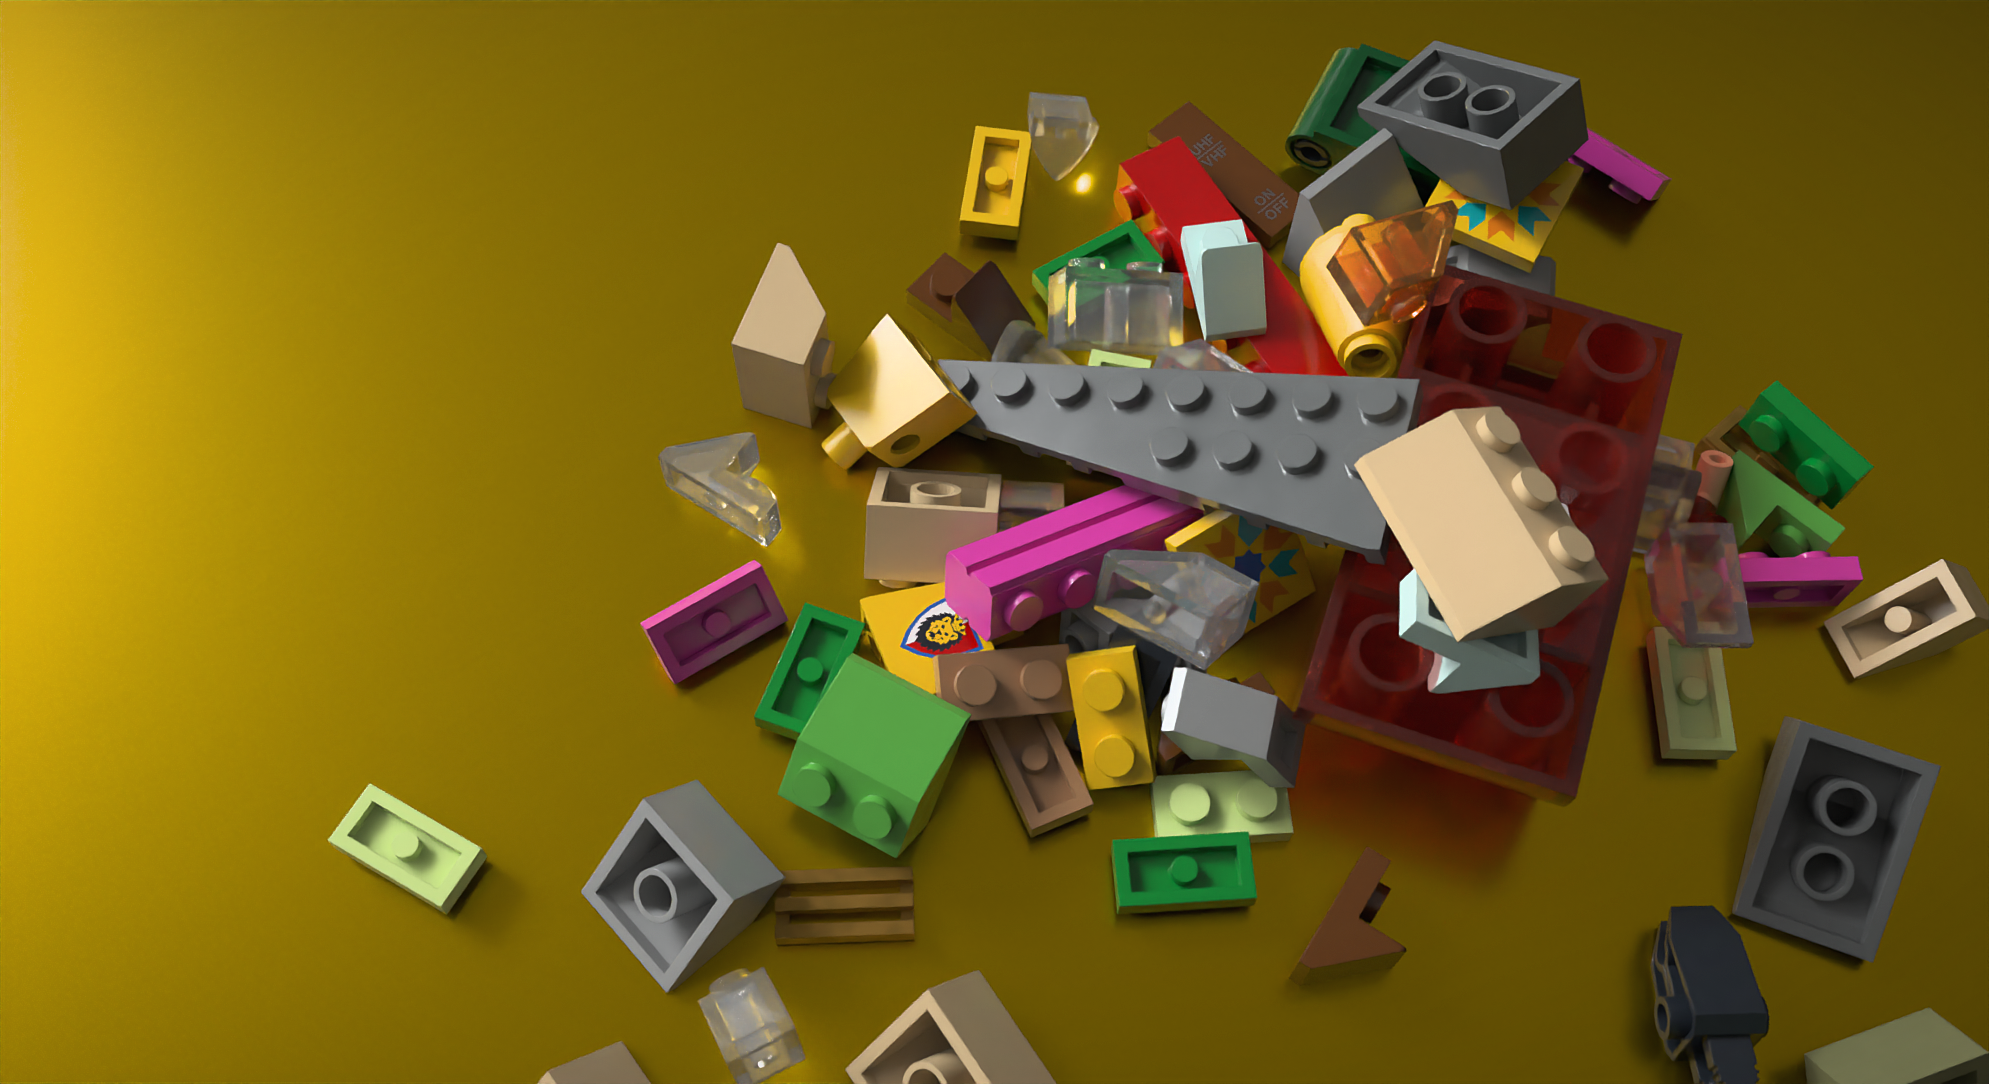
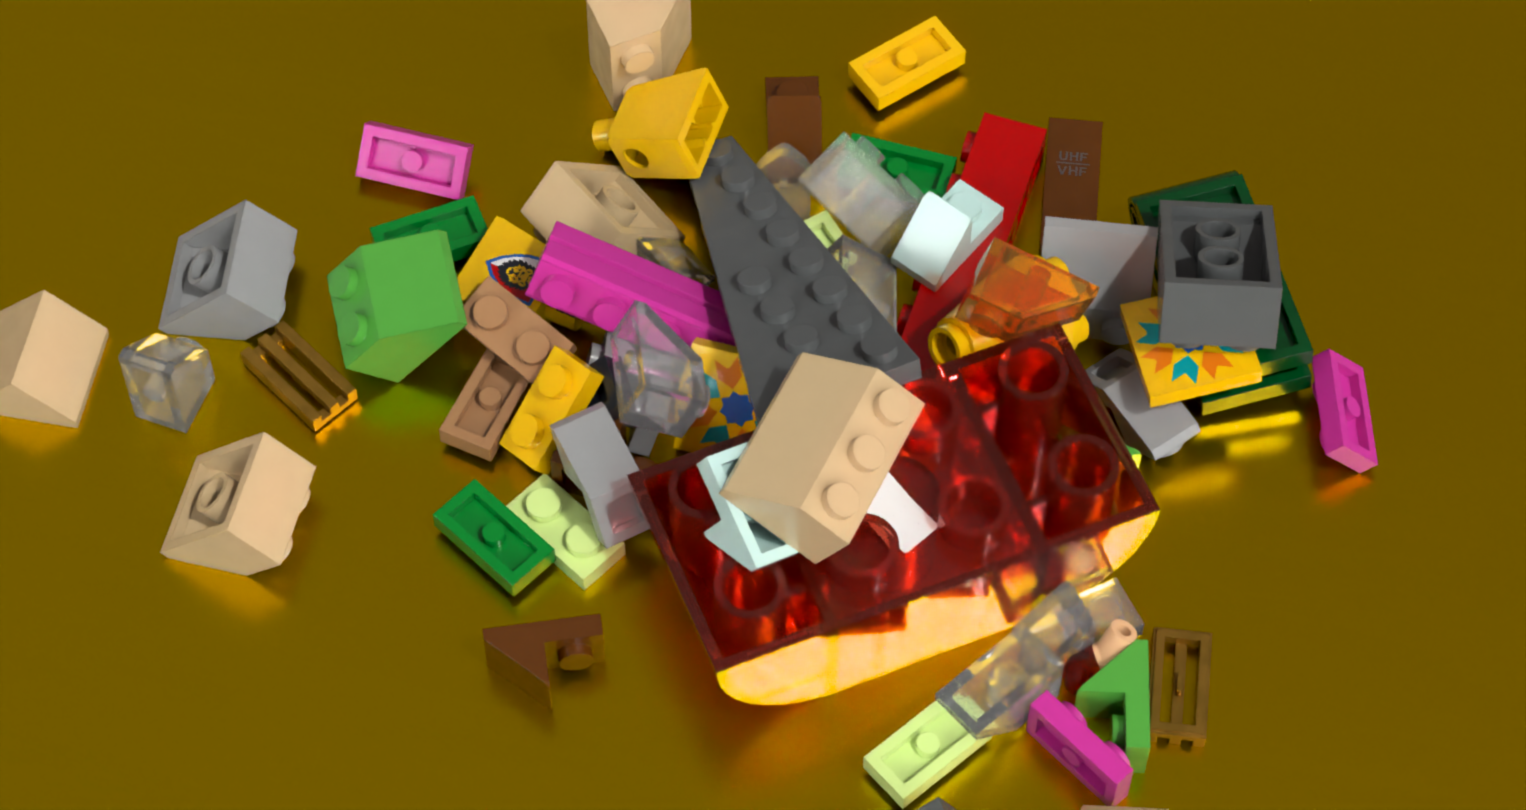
camera: 50 degrees right, 5 degrees down
yellowish green plate [328,784,487,914] -> none
clear slope [658,432,782,547] -> none
clear tile [1027,92,1099,180] -> none
green plate [1738,380,1874,510] -> none

